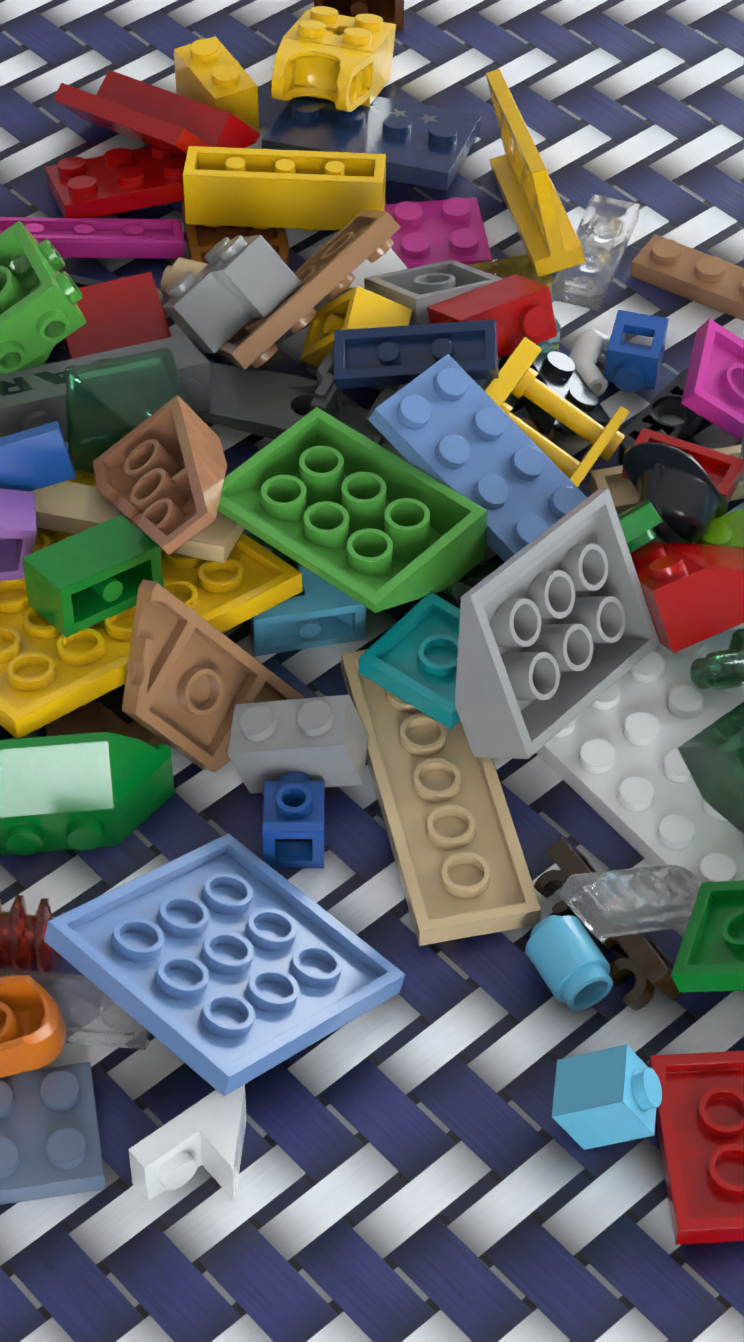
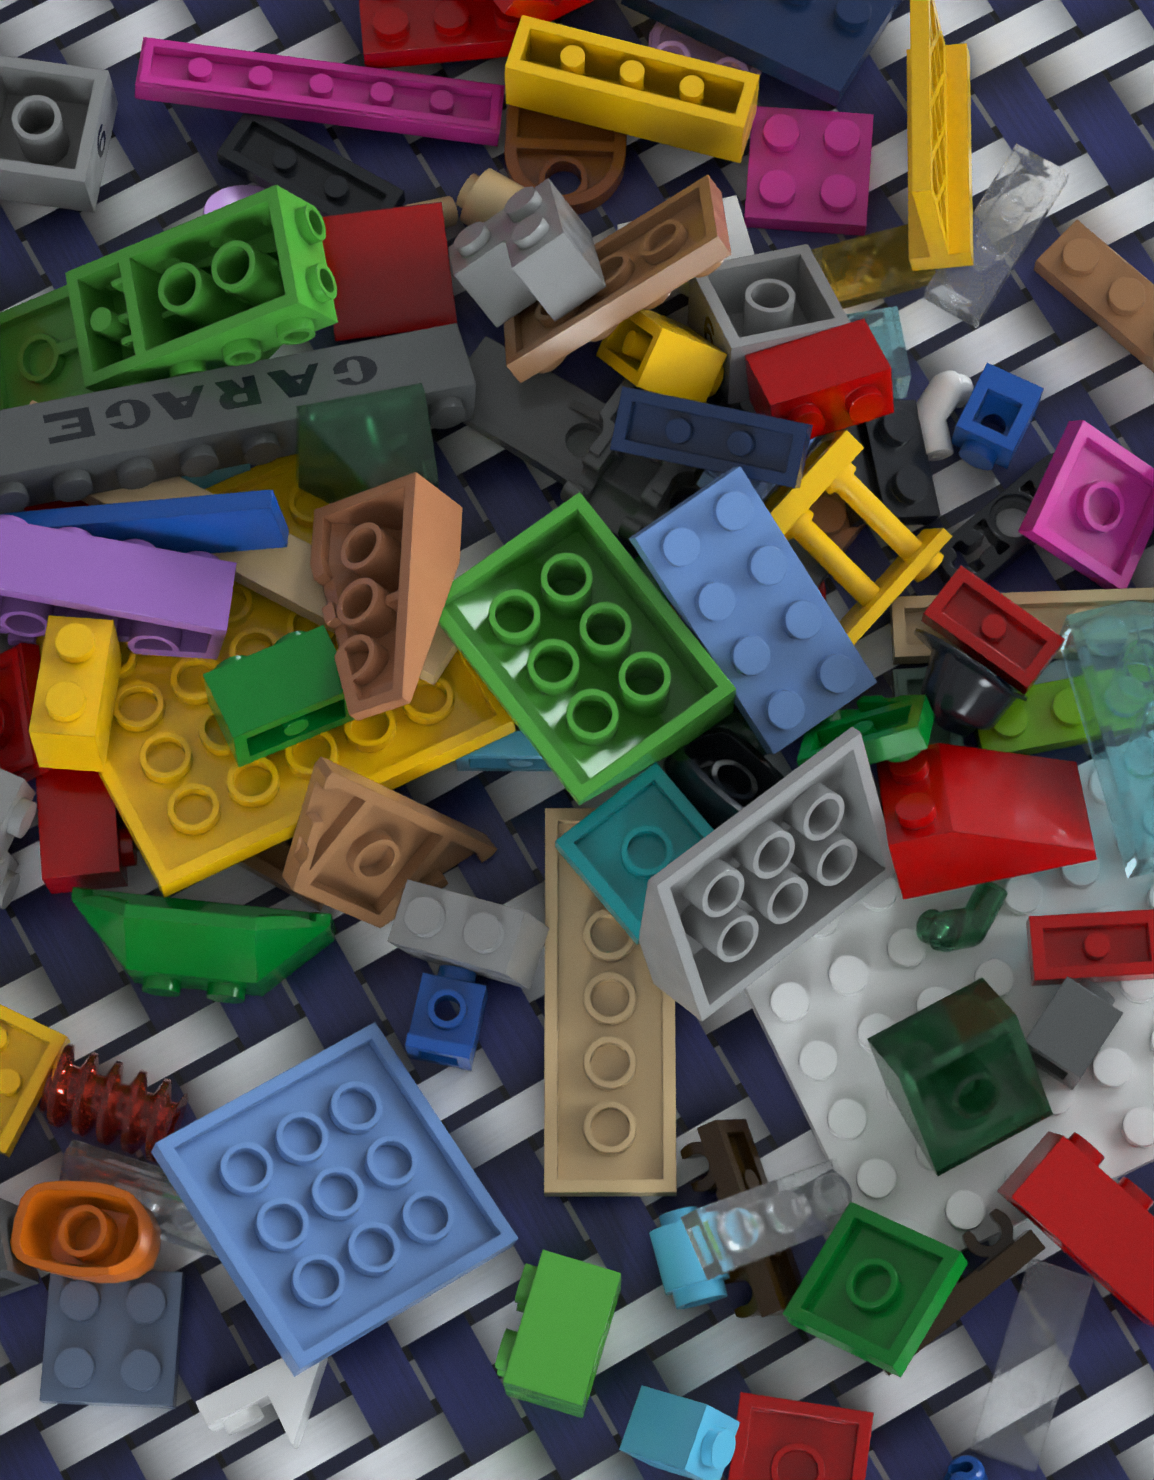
camera: 15 degrees right, 25 degrees up
none -> bright green brick [495,1250,621,1418]

